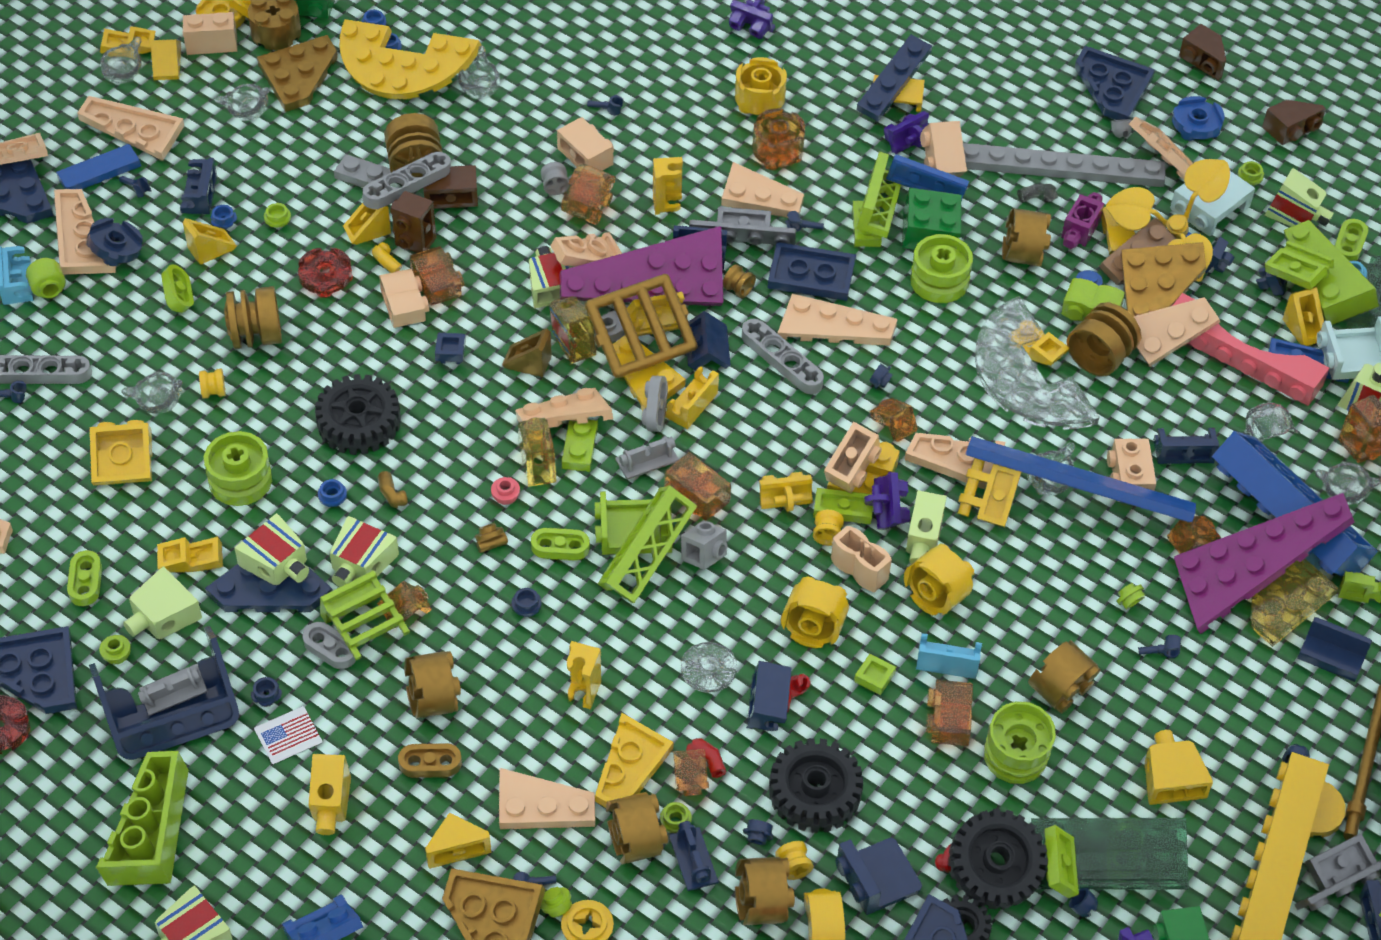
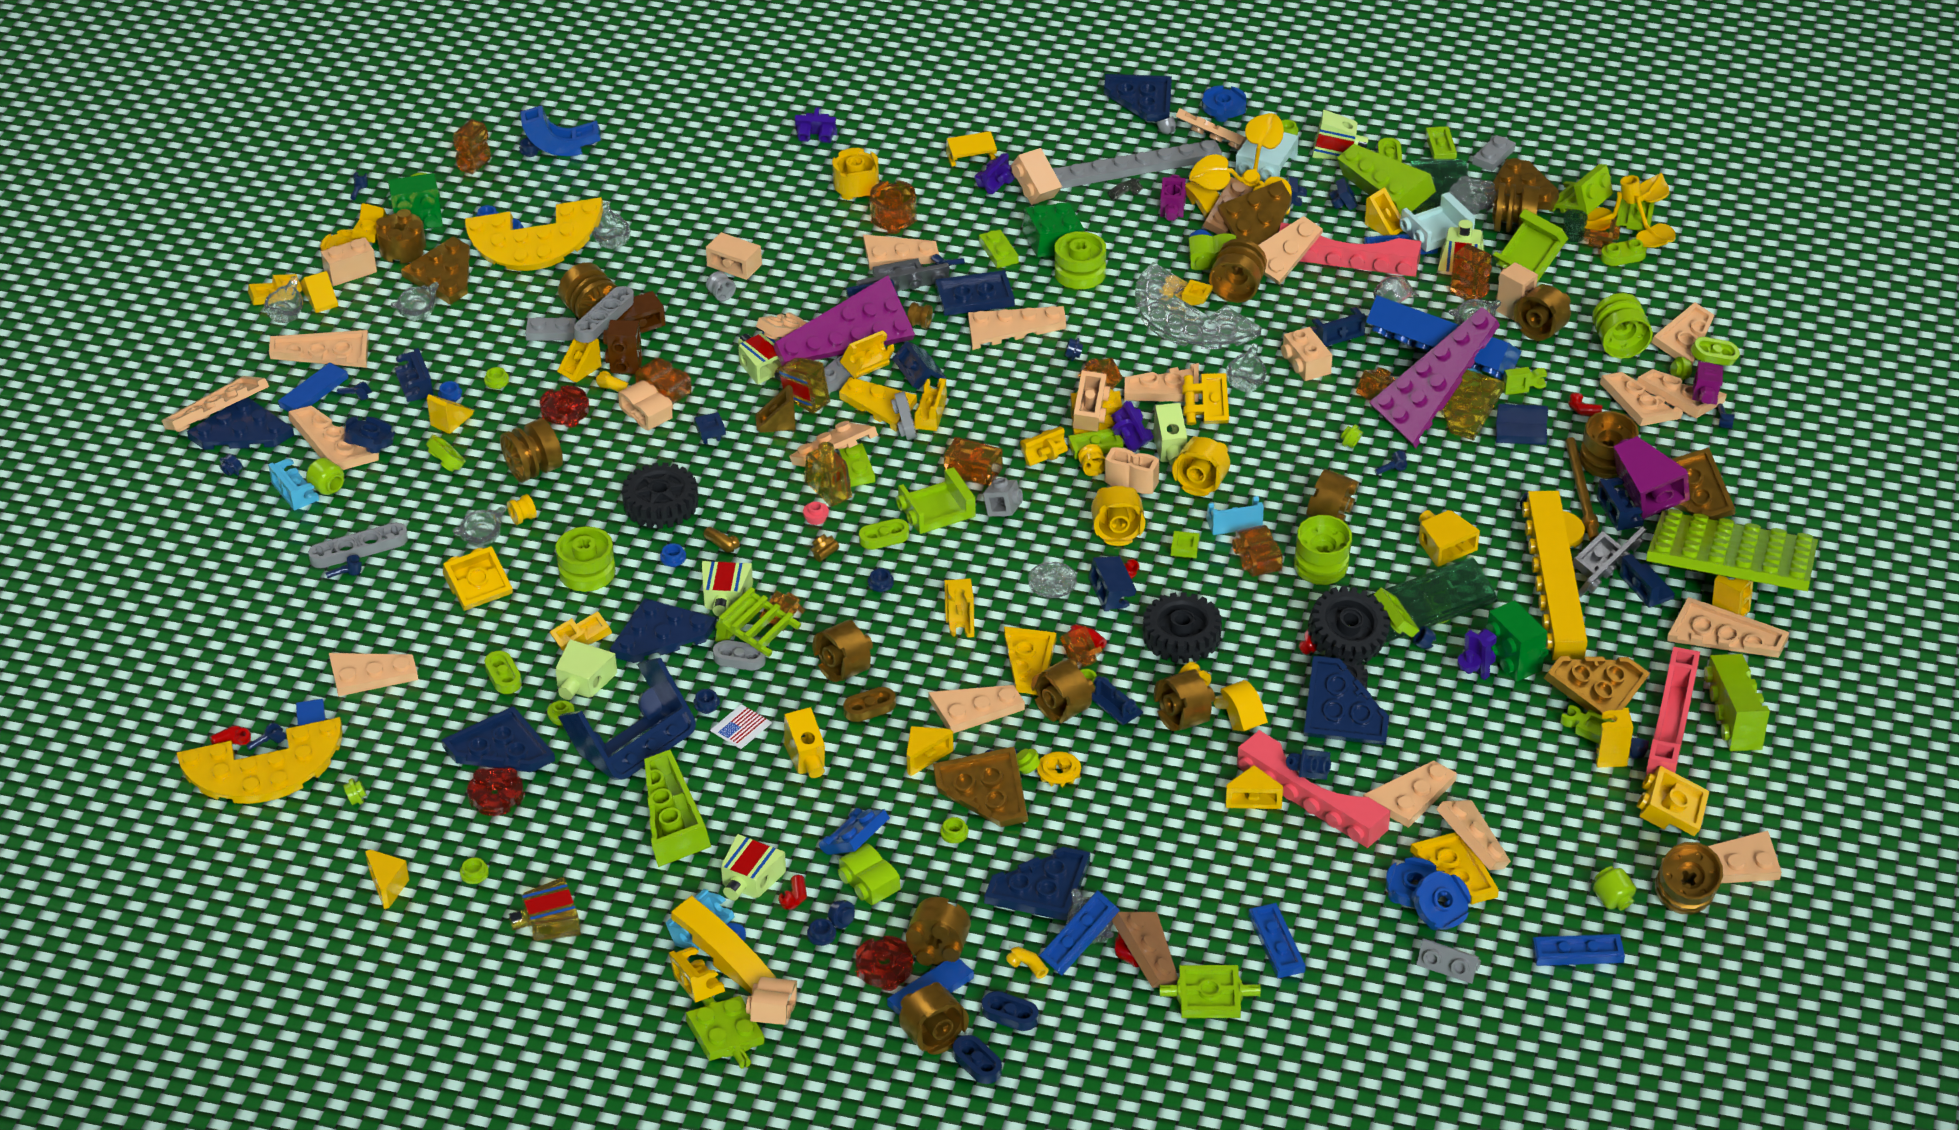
camera: 20 degrees left, 10 degrees down
light grey hinge [138,664,208,716] -> none
yellowish green torso [234,513,309,585] -> none
clear orange brick [561,163,616,226] -> none
pearl gold bar [585,274,698,378] -> none
dark blue hand [587,95,624,116] -> none
lime fence [597,485,697,603] -> none
light grey hinge [615,436,679,480] -> none
yellow hinge [653,157,683,215] -> none
light grey beam [742,319,824,394] -> none
dark blue plate [743,819,774,845] -> none
dark blue bracket [835,838,922,915] -> none
dark blue plate [856,34,932,122] -> none
lime fence [856,151,901,238] -> none
blue tile [886,154,969,201] -> none
blue tile [966,436,1196,522] -> none
pearl gold brick [1002,208,1051,267] -> none
reddish brown slope [1179,24,1226,81] -> none
reddish brown slope [1262,99,1326,145] -> none
lime plate [1265,241,1334,290] -> none

